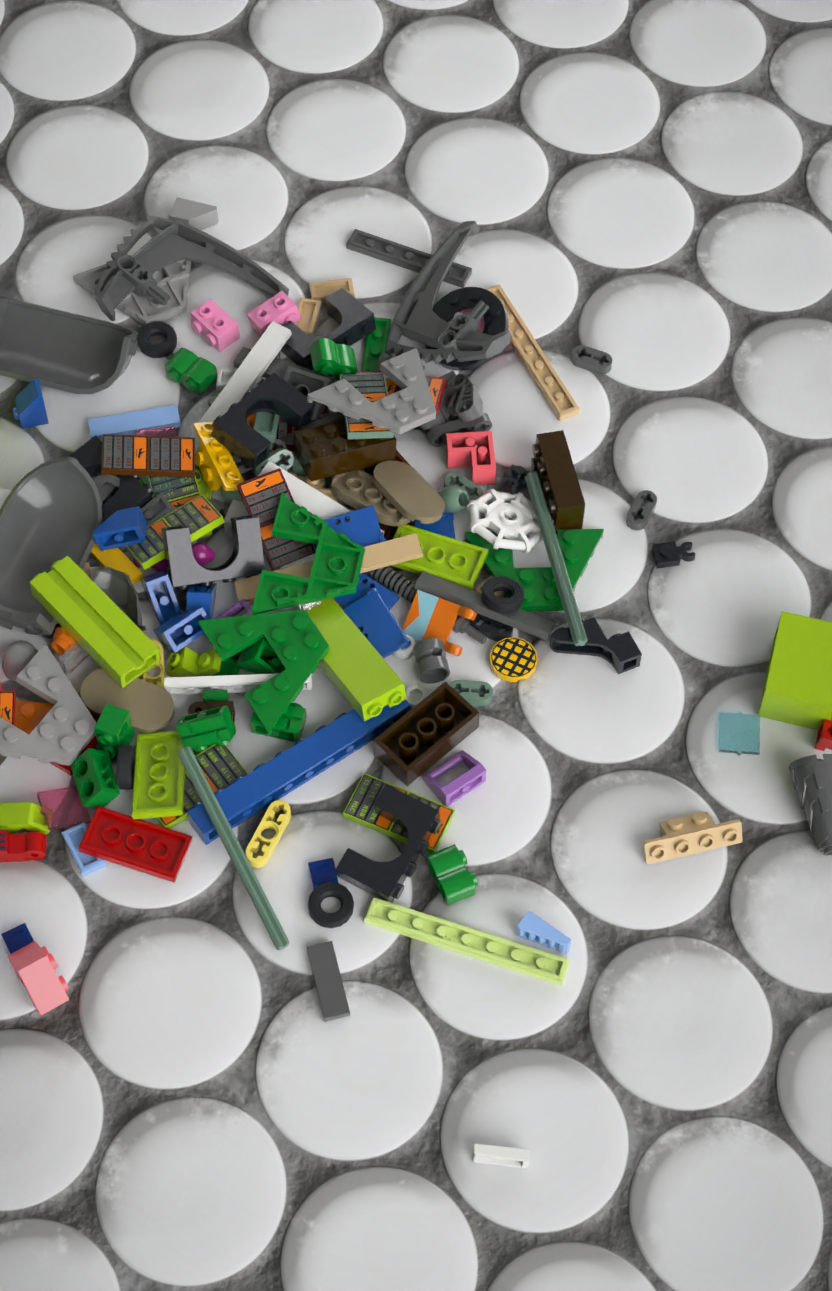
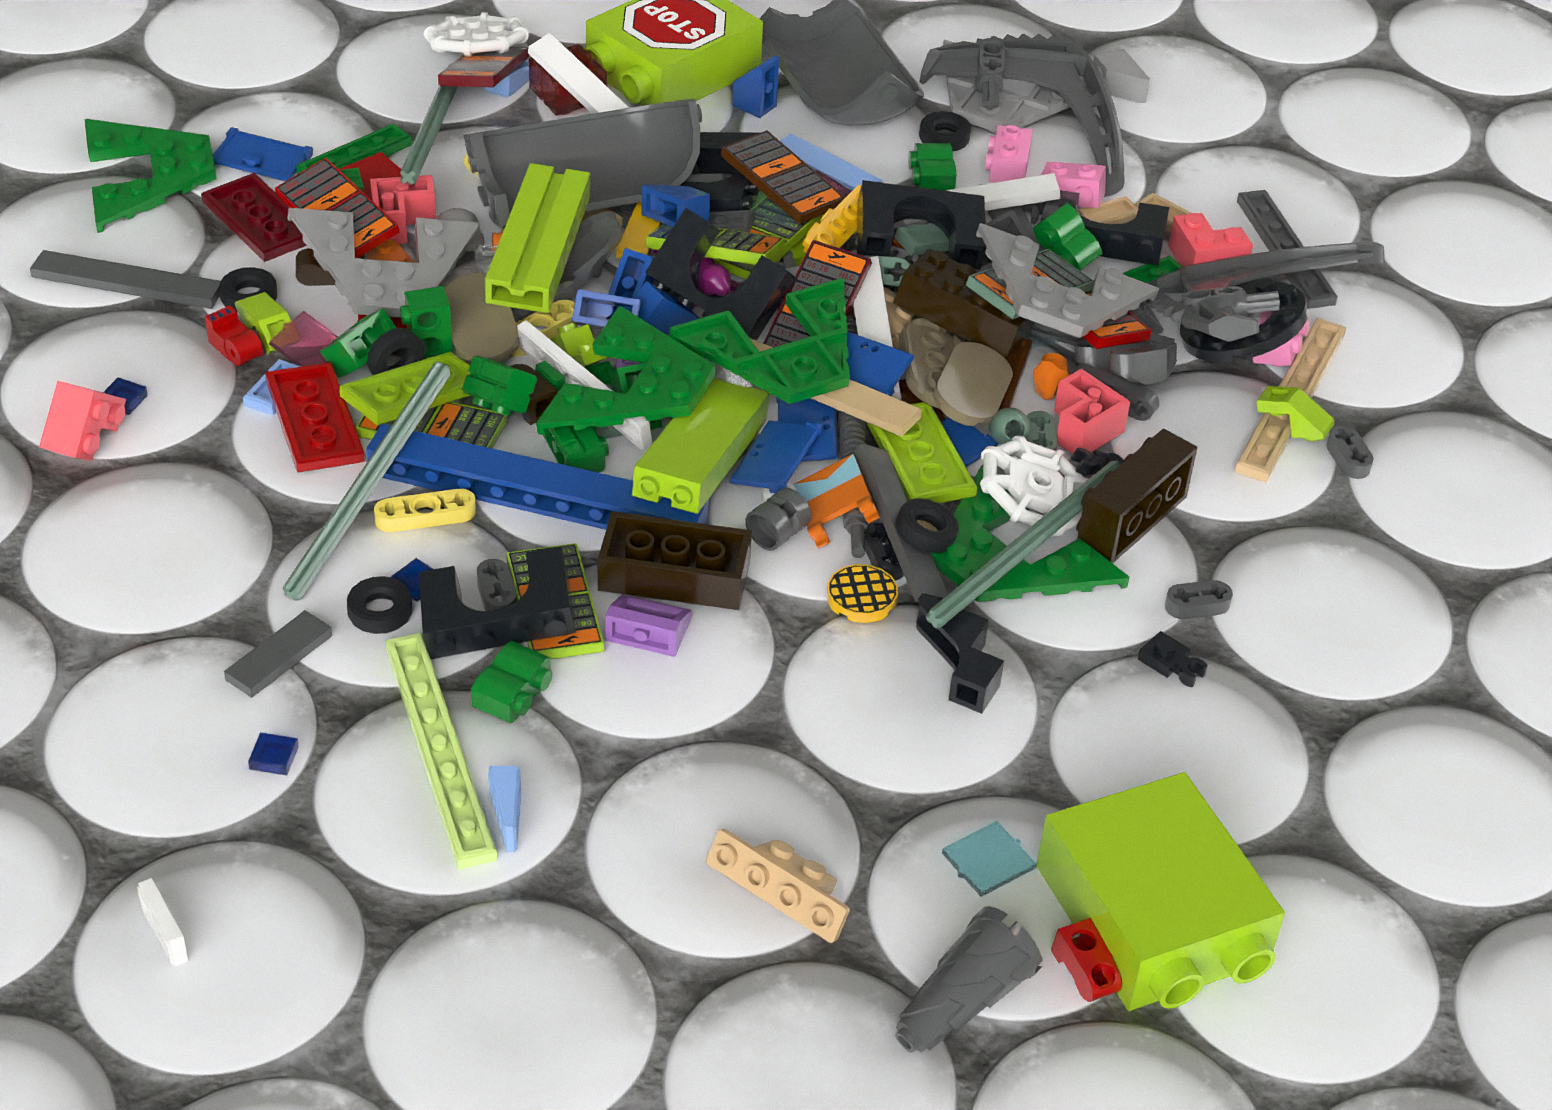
camera: 50 degrees right, 15 degrees down
sand green beam [449,680,493,706] -> none
none -> clear blue tile [248,732,299,776]
none -> dark grey beam [477,559,517,611]
none -> orange rock [1033,353,1071,400]
none -> coral brick [1168,213,1253,267]
none -> lime slope [1256,386,1334,441]

